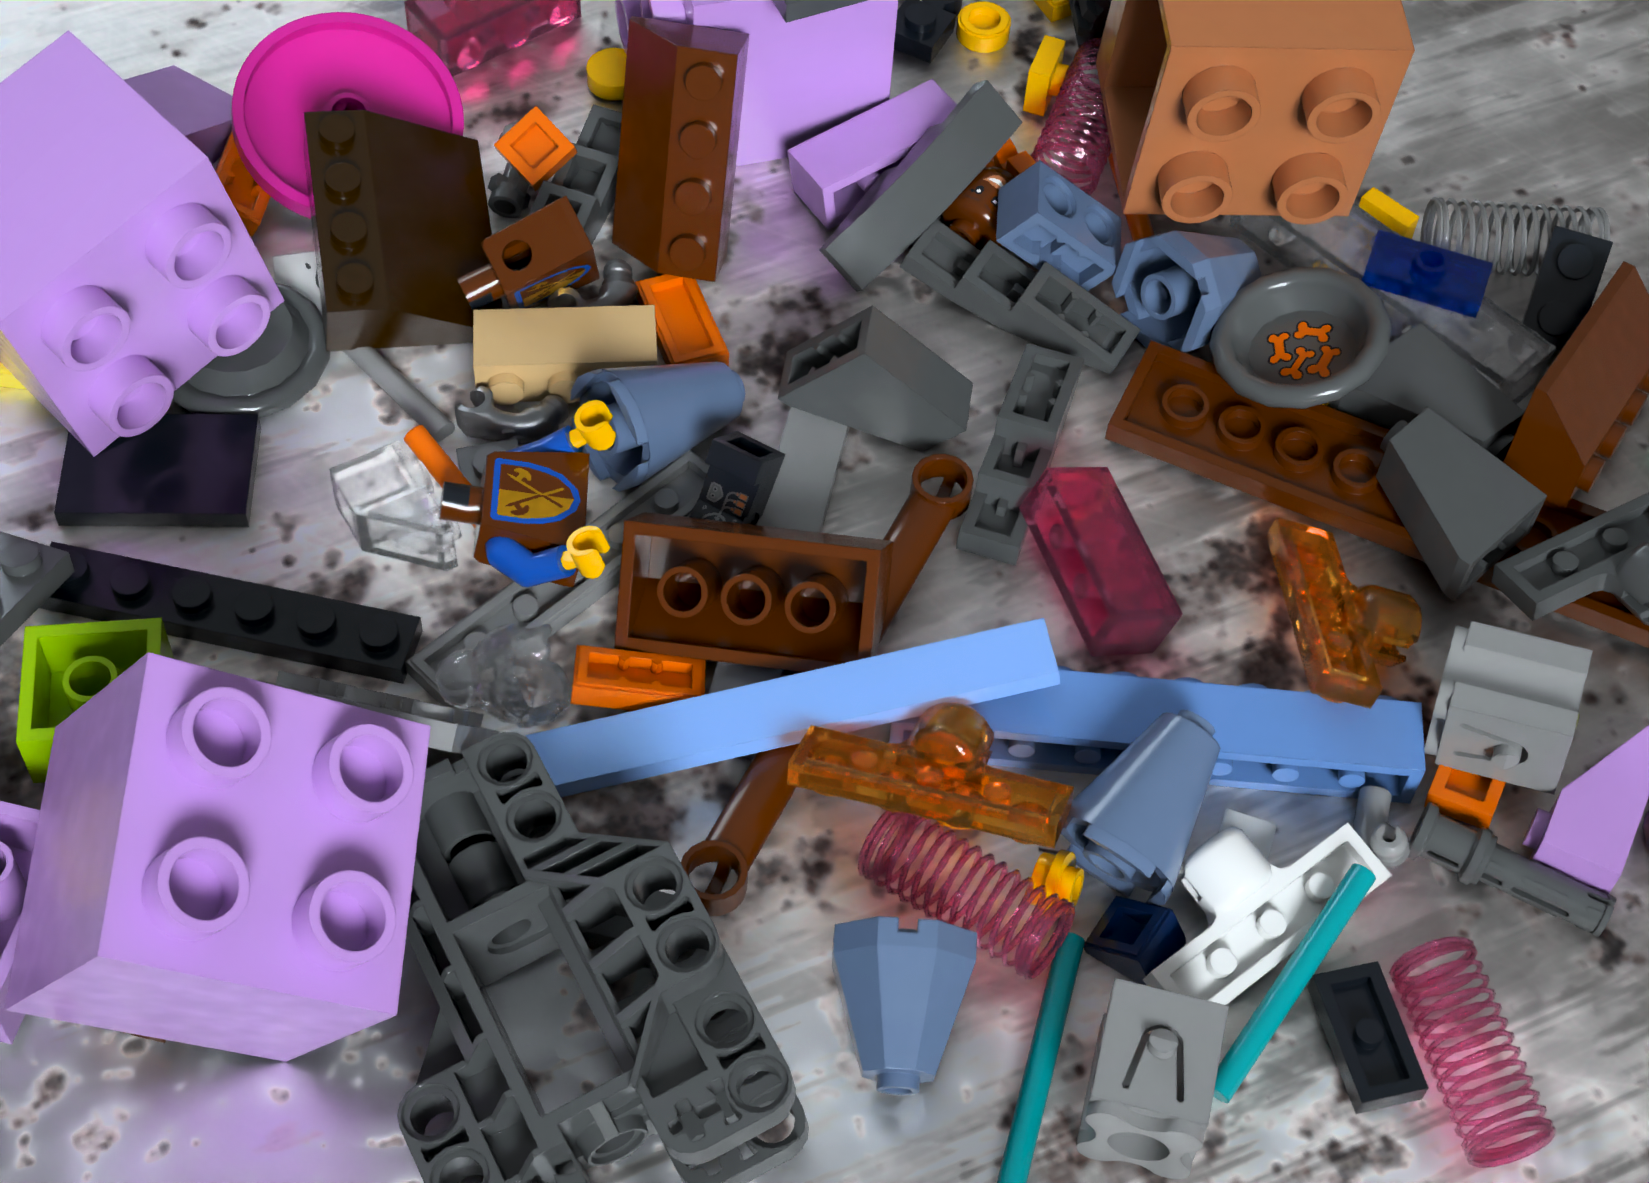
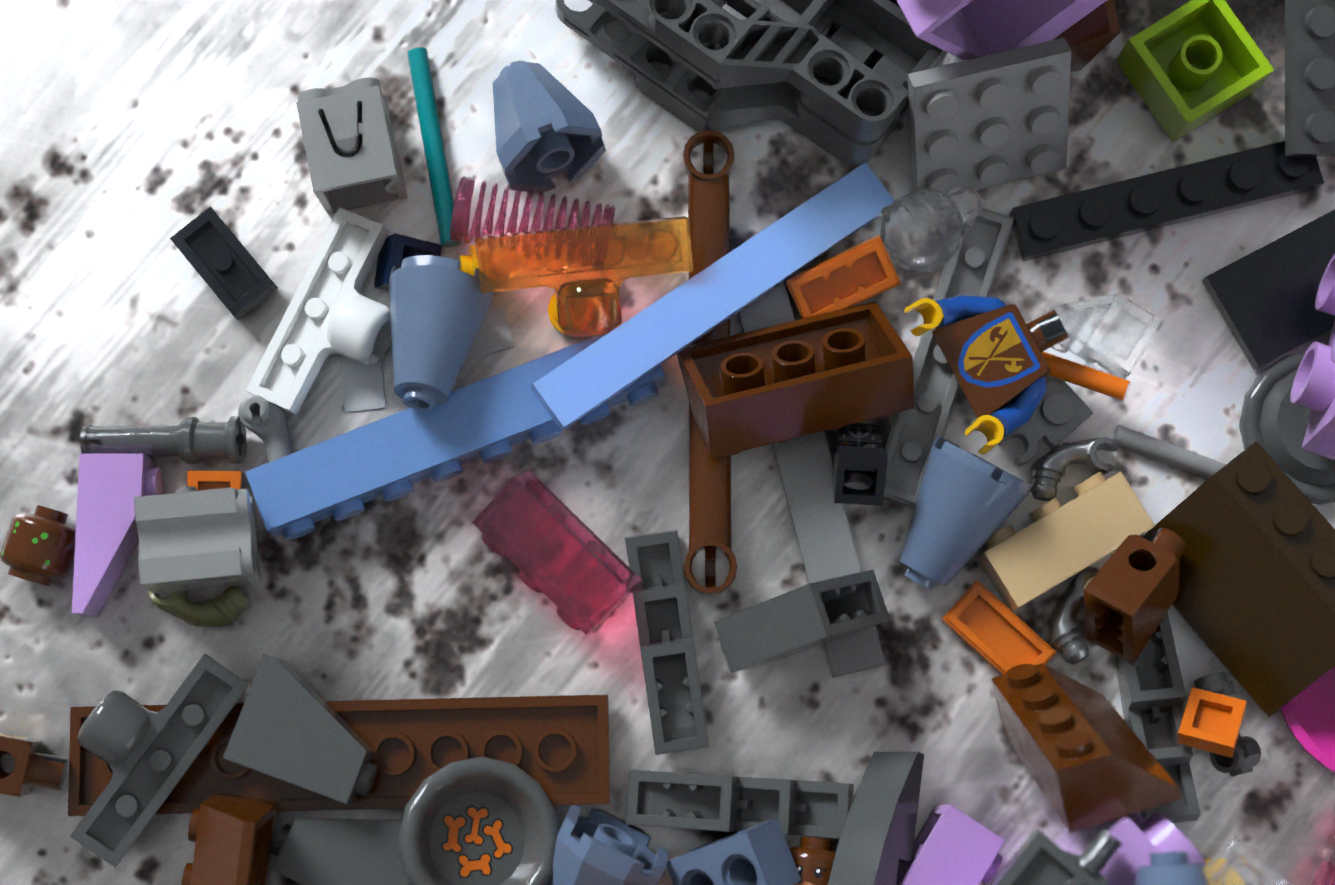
camera: 160 degrees right, 25 degrees up
teal bar [1213,863,1376,1103] -> none
clear orange plate [1266,517,1422,709] -> none
clear pink piece [1389,936,1557,1168] -> none

